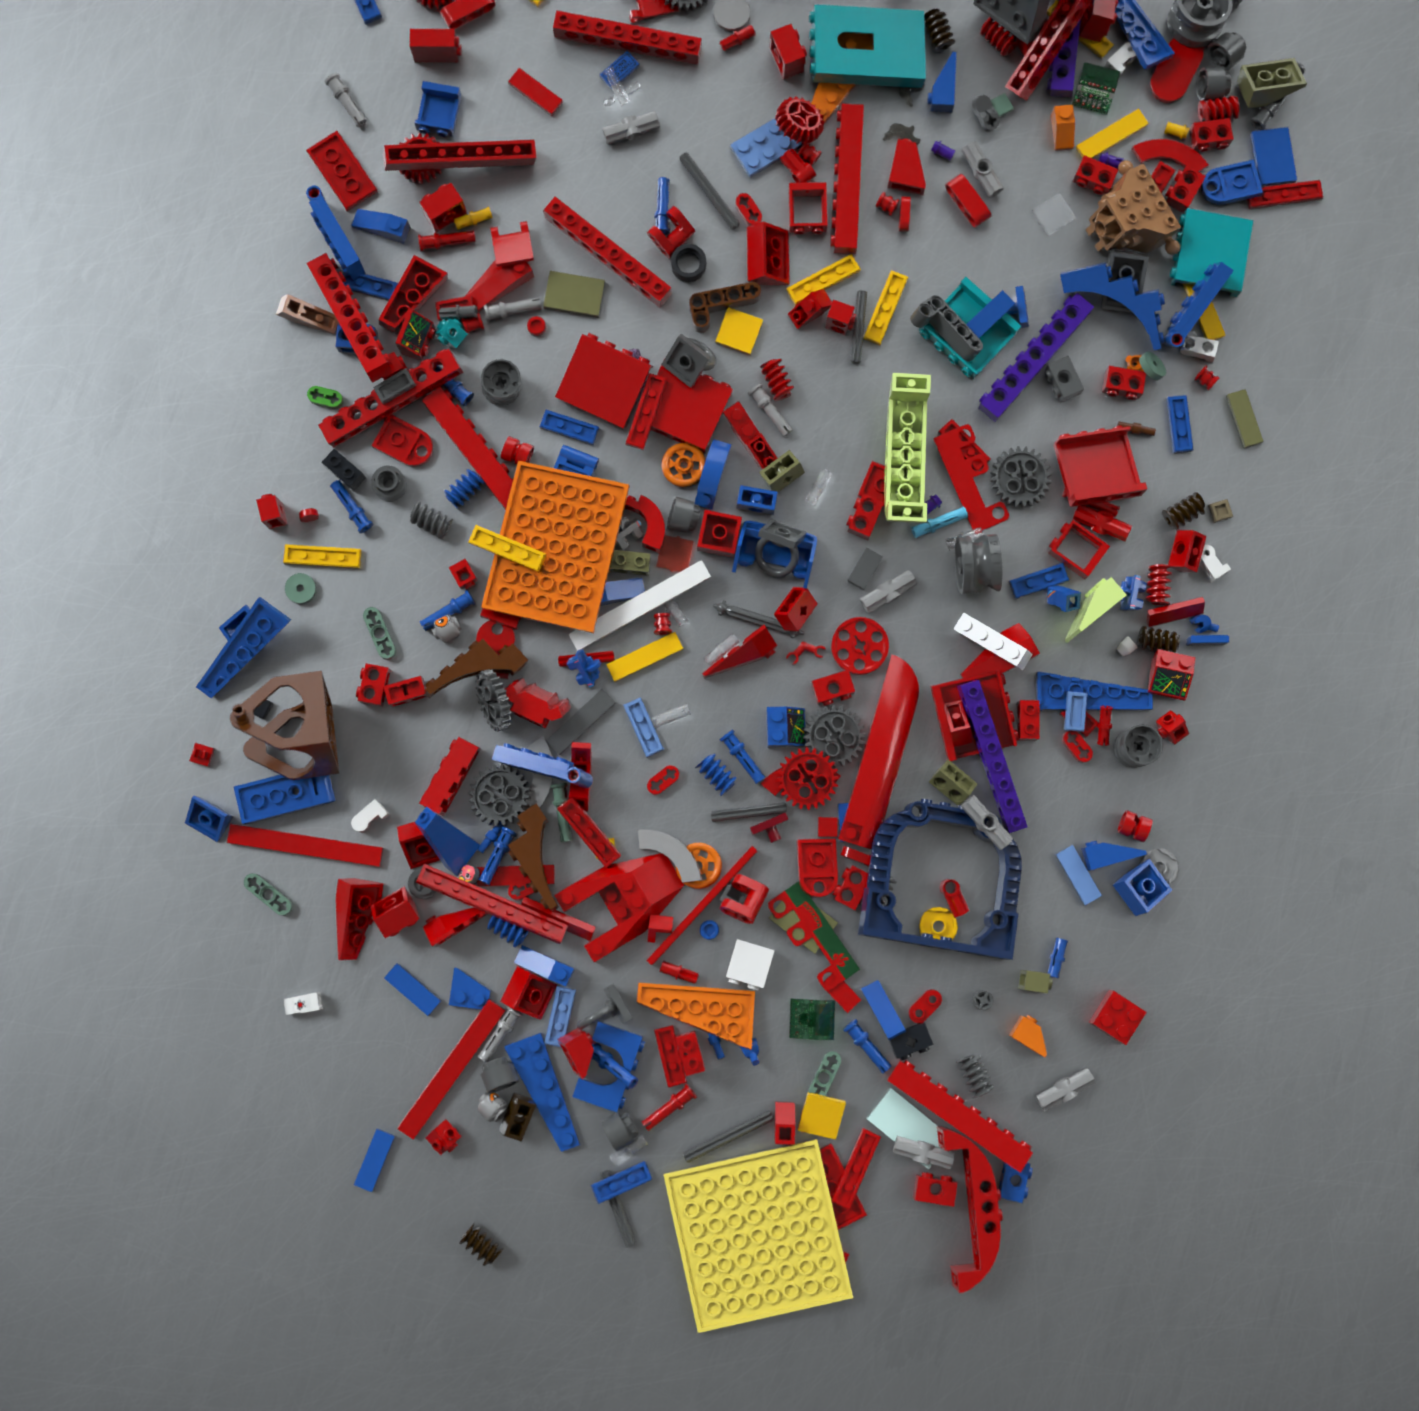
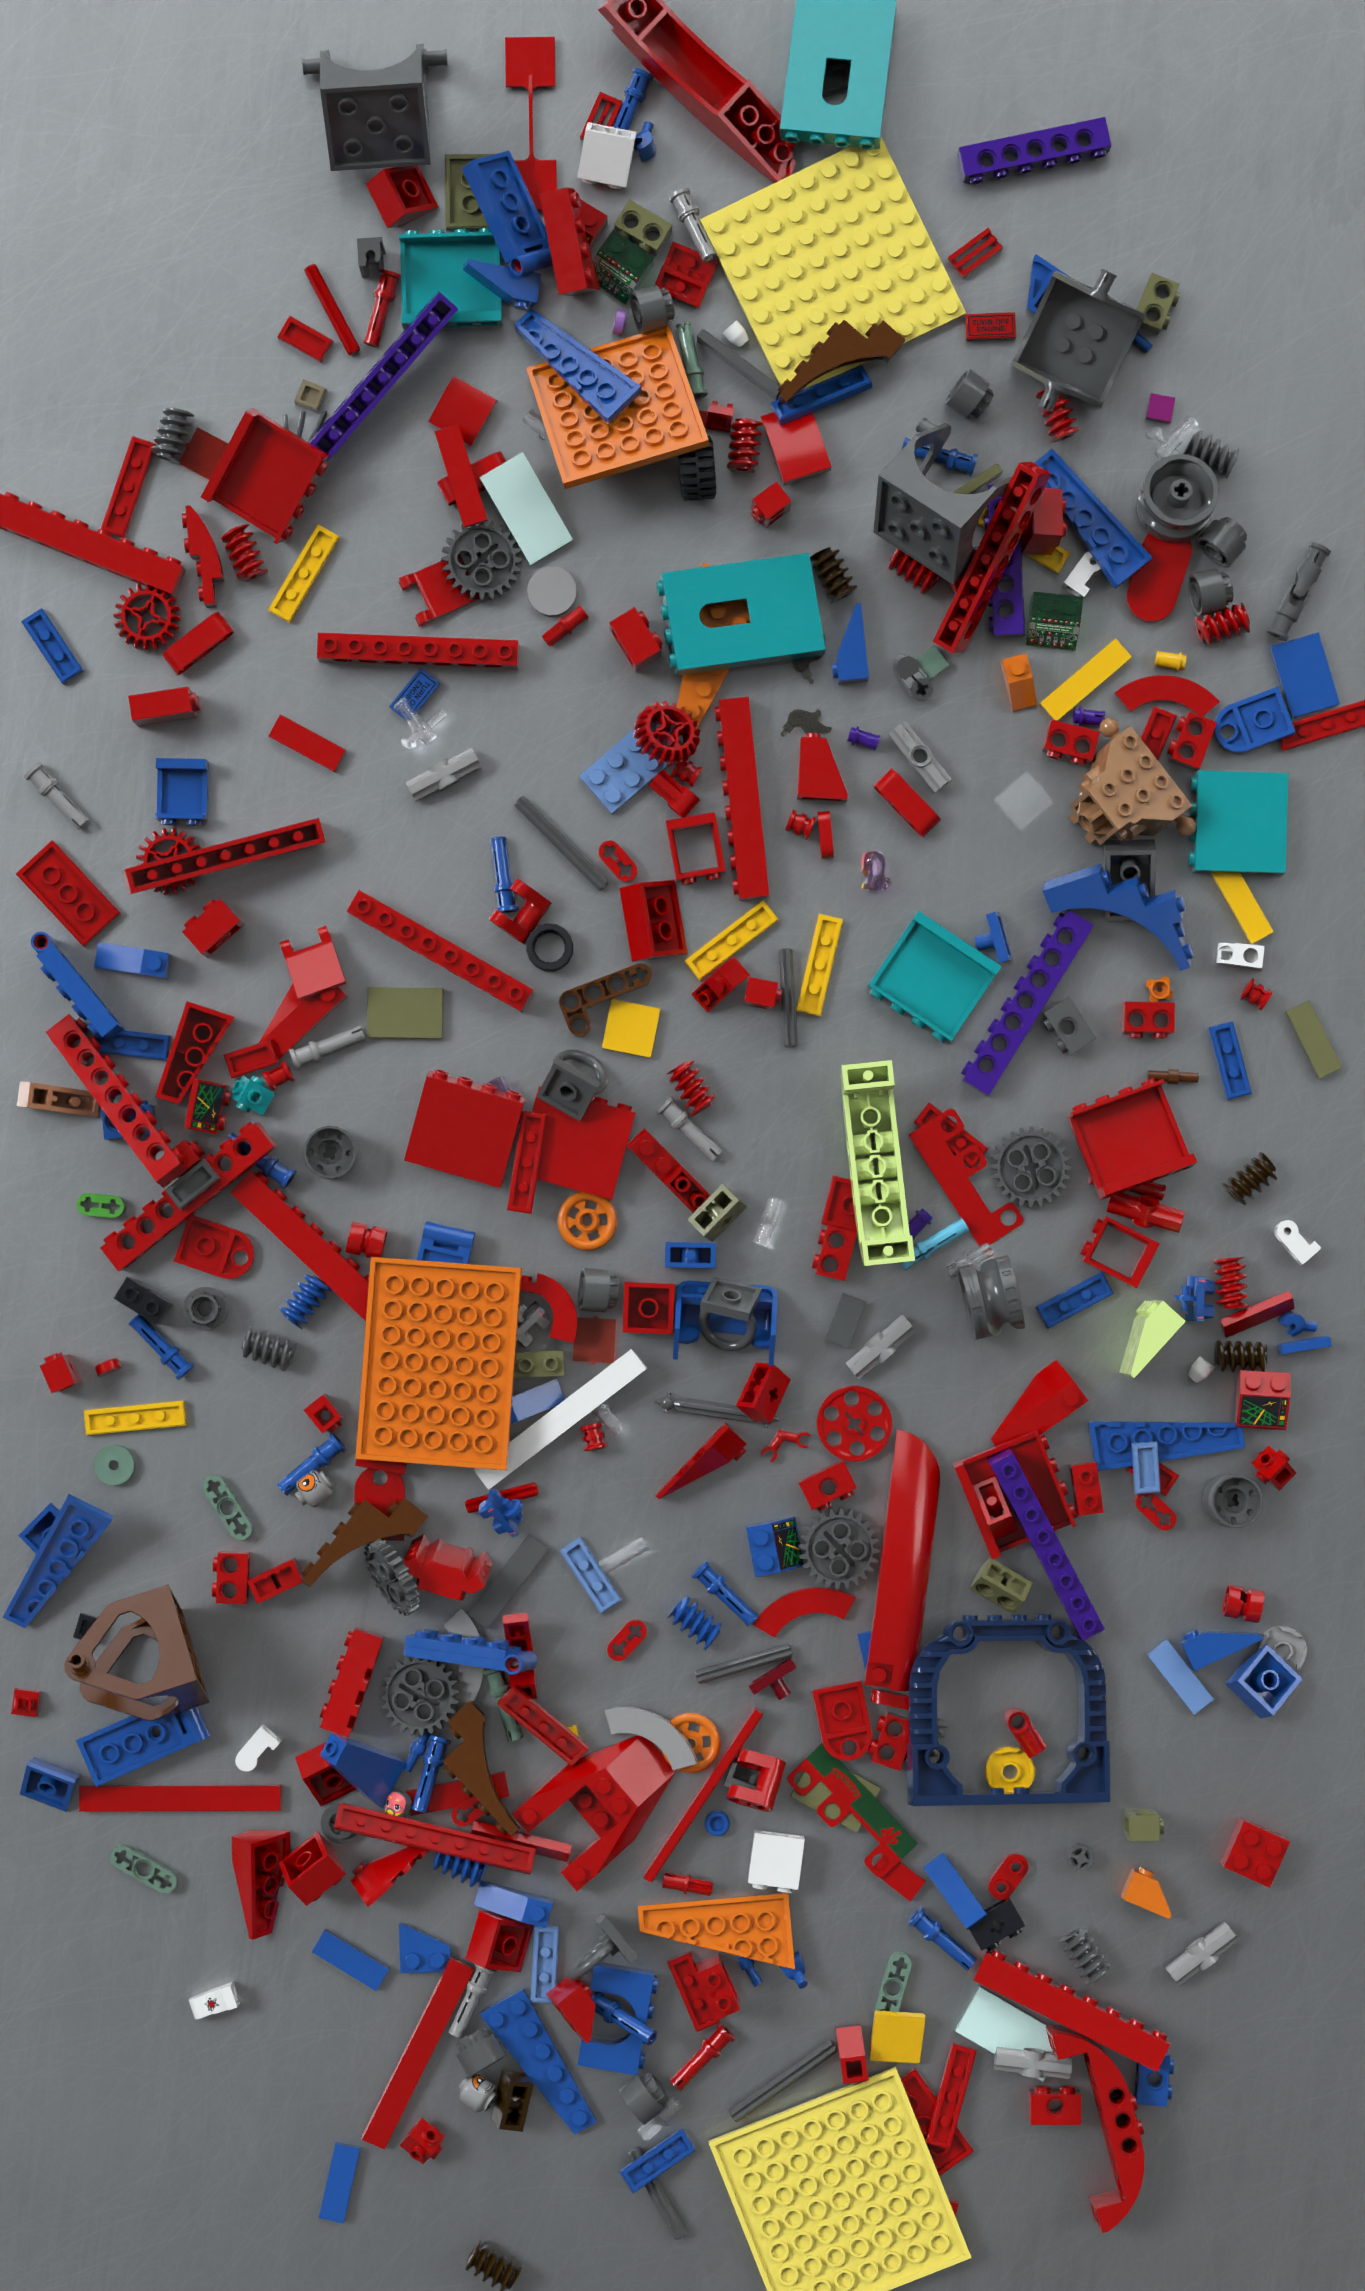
camera: 10 degrees left, 5 degrees up
red pin [418,230,476,252] -> none
dark grey axle [439,305,478,320] -> none
yellow pin [453,207,493,230] -> none
yellow tile [468,525,546,572] -> none
red tile [527,316,546,336] -> none
blue tile [539,409,599,445] -> none
yellow tile [606,632,683,682] -> none
red panel [647,915,673,943] -> none
blue arch [695,439,732,509] -> none
clear pin [703,633,740,666] -> none
red gear [776,747,839,810] -> none
clear green slope [789,998,835,1040] -> none
red tile [818,817,838,837] -> none
dark grey beam [910,295,983,362] -> none
white brick [954,613,1033,671] -> none
light grey piece [961,795,1013,850] -> none
blue tile [966,290,1015,338] -> none
blue leg [1047,585,1081,612] -> none
blue pin [1048,938,1068,979] -> none
red pin [1097,705,1113,746] -> none
sand green piece [1139,351,1166,381] -> none
blue hinge [1164,262,1234,347] -> none
red brick [1168,530,1207,573] -> none
red brick [1189,118,1234,152] -> none
dark tan tile [1208,499,1233,523] -> none
olive slope [1236,58,1307,108] -> none
none -> clear purple animal [861,851,892,890]

